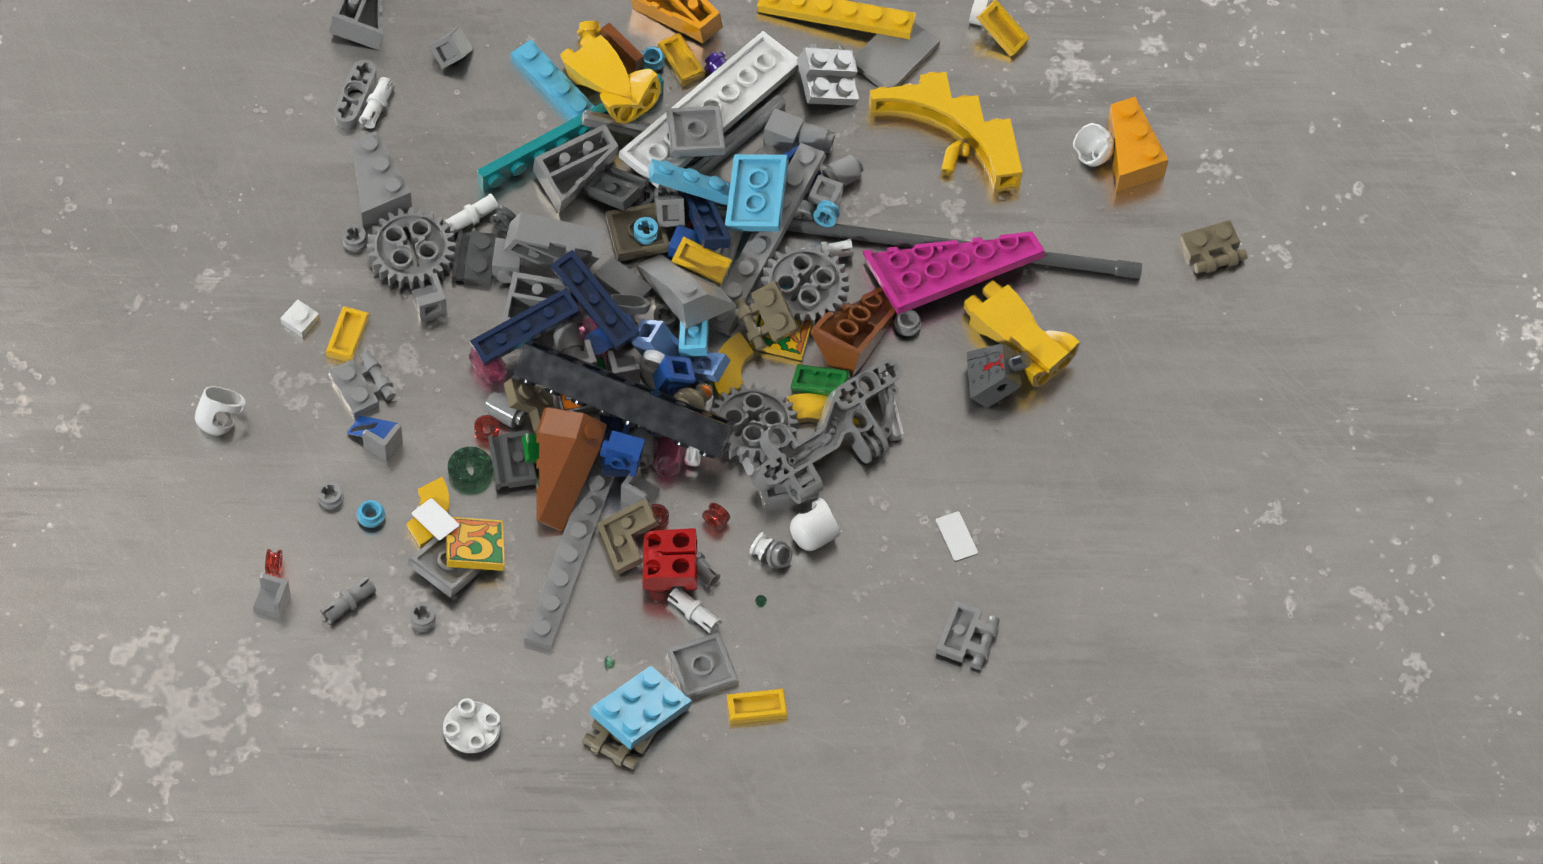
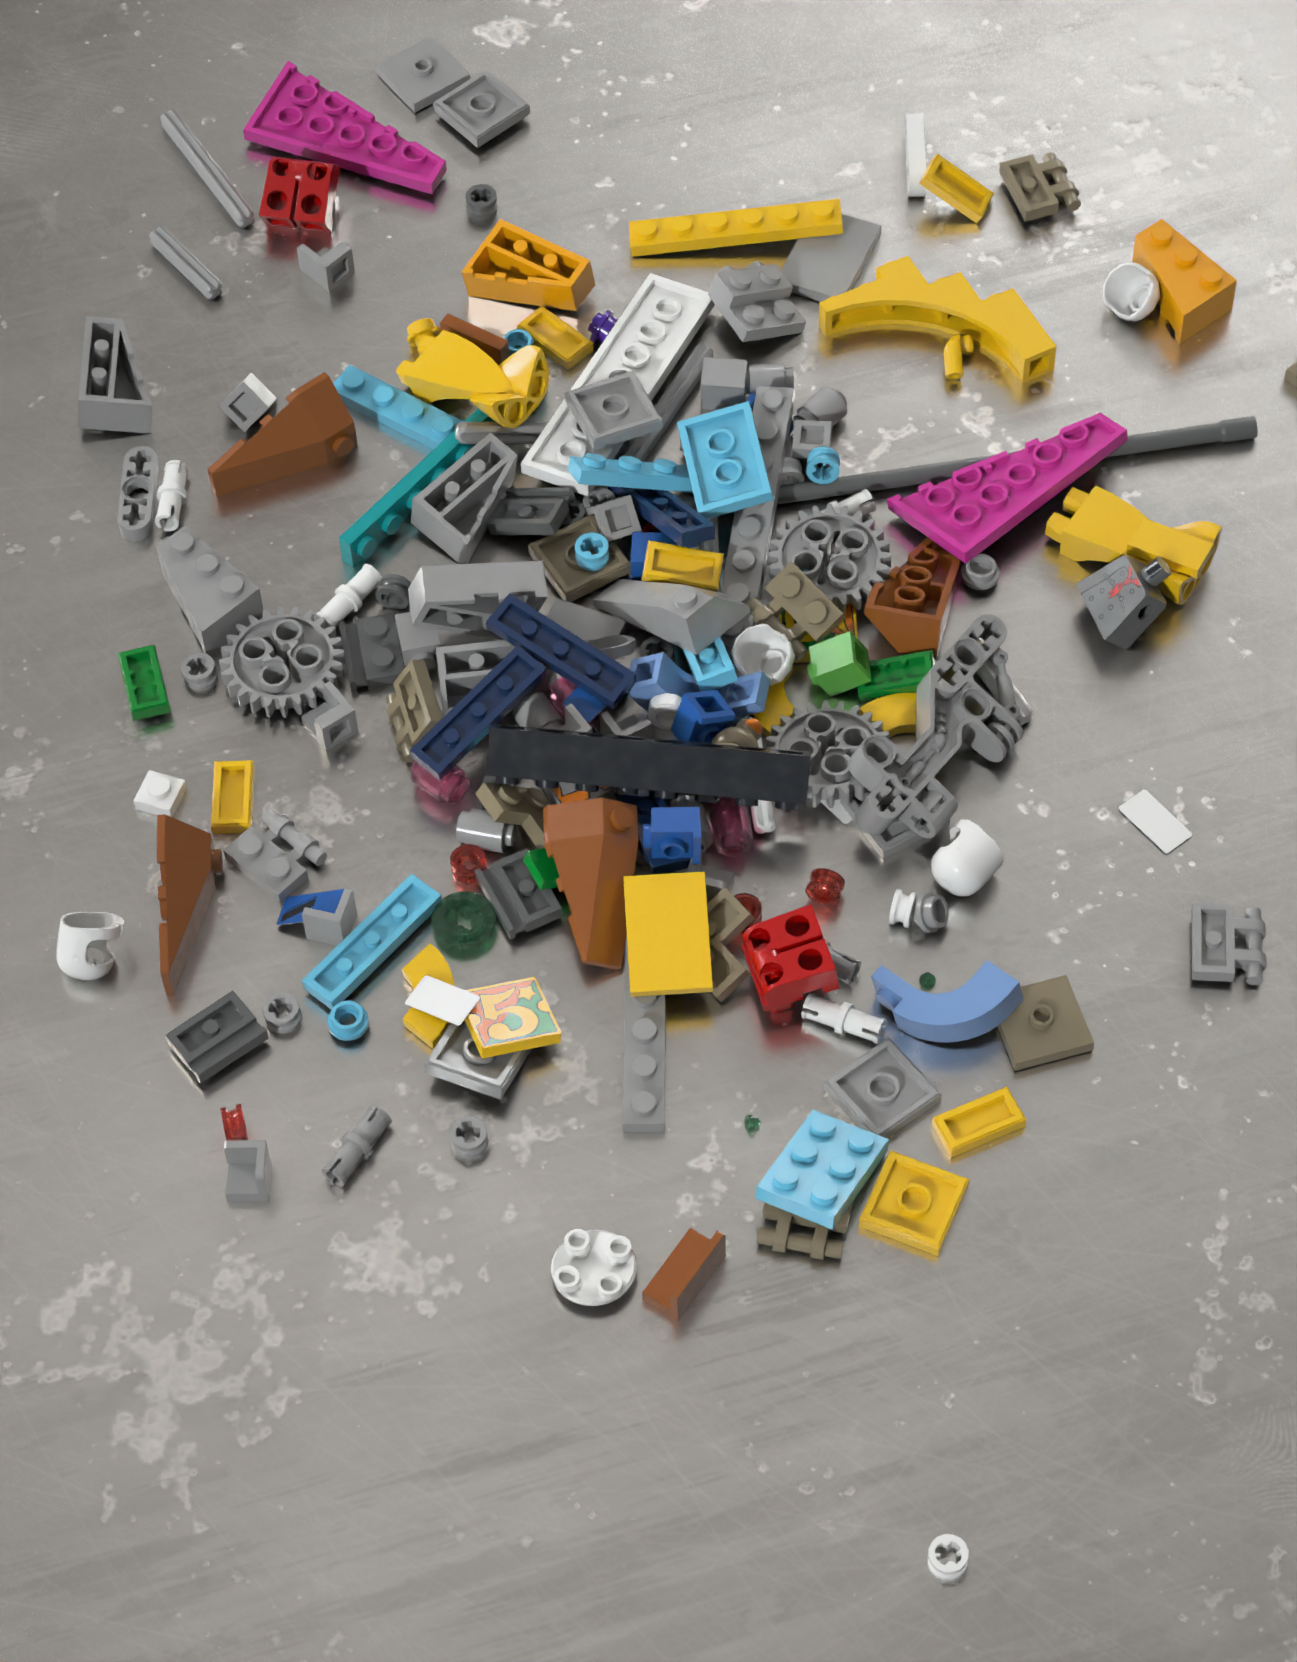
camera: 10 degrees left, 5 degrees down
none -> green plate [117,644,171,721]
none -> dark orange wedge [157,814,223,995]
none -> dark grey plate [165,990,269,1084]
none -> dark orange wedge [207,372,358,497]
none -> medium azure plate [302,874,443,1010]
none -> dark tan plate [386,659,443,762]
none -> yellow tile [623,871,713,997]
none -> dark orange panel [642,1228,726,1321]
none -> white hair [731,624,795,686]
none -> bright green brick [807,631,872,697]
none -> yellow tile [859,1150,970,1256]
none -> medium blue arch [871,960,1024,1043]
none -> dark tan plate [997,975,1094,1071]
none -> dark tan plate [999,152,1081,221]

